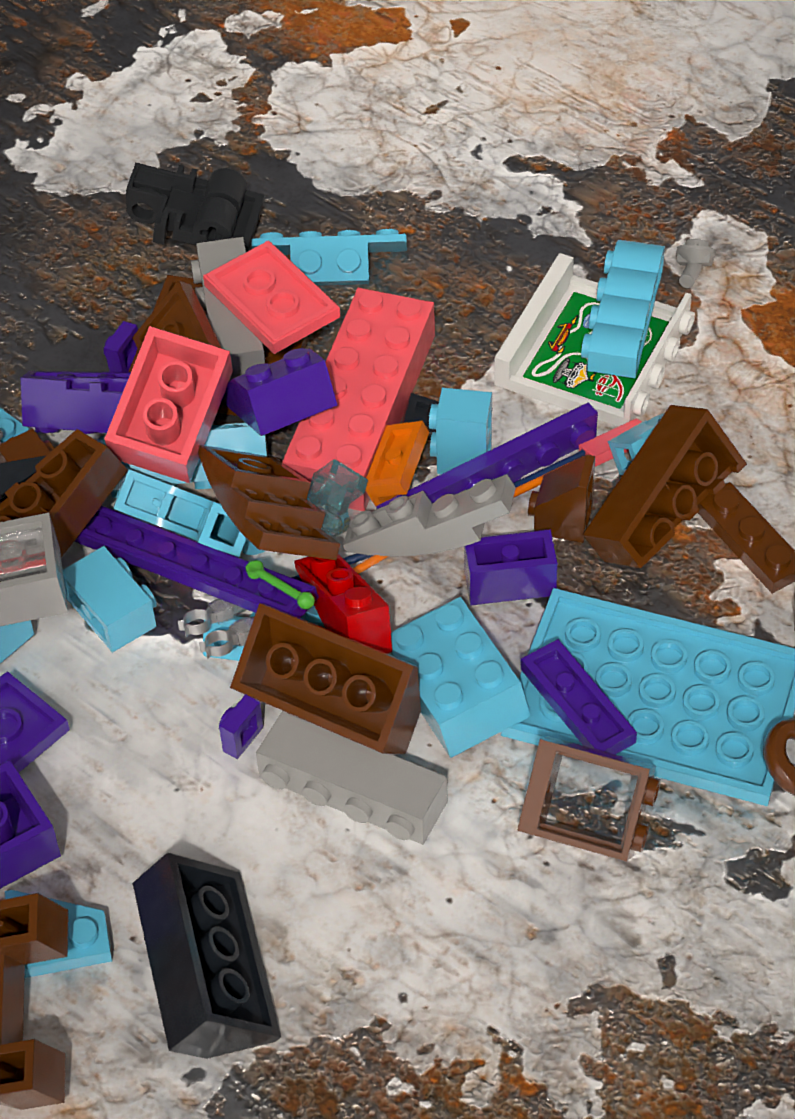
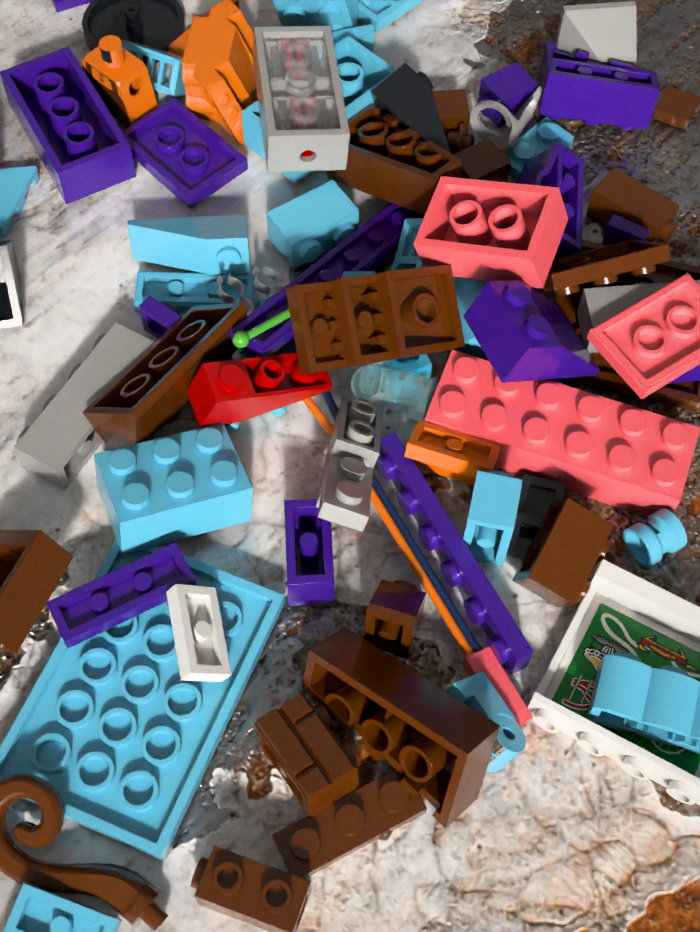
camera: 90 degrees right, 10 degrees up
none -> medium azure slope [128,214,250,275]
none -> medium azure tile [133,272,256,313]
none -> white plate [166,584,232,682]
none -> reddish brown brick [254,693,361,817]
none -> reddish brown brick [512,498,614,607]
none -> reddish brown brick [586,168,680,244]
none -> medium azure wheel [623,508,687,568]

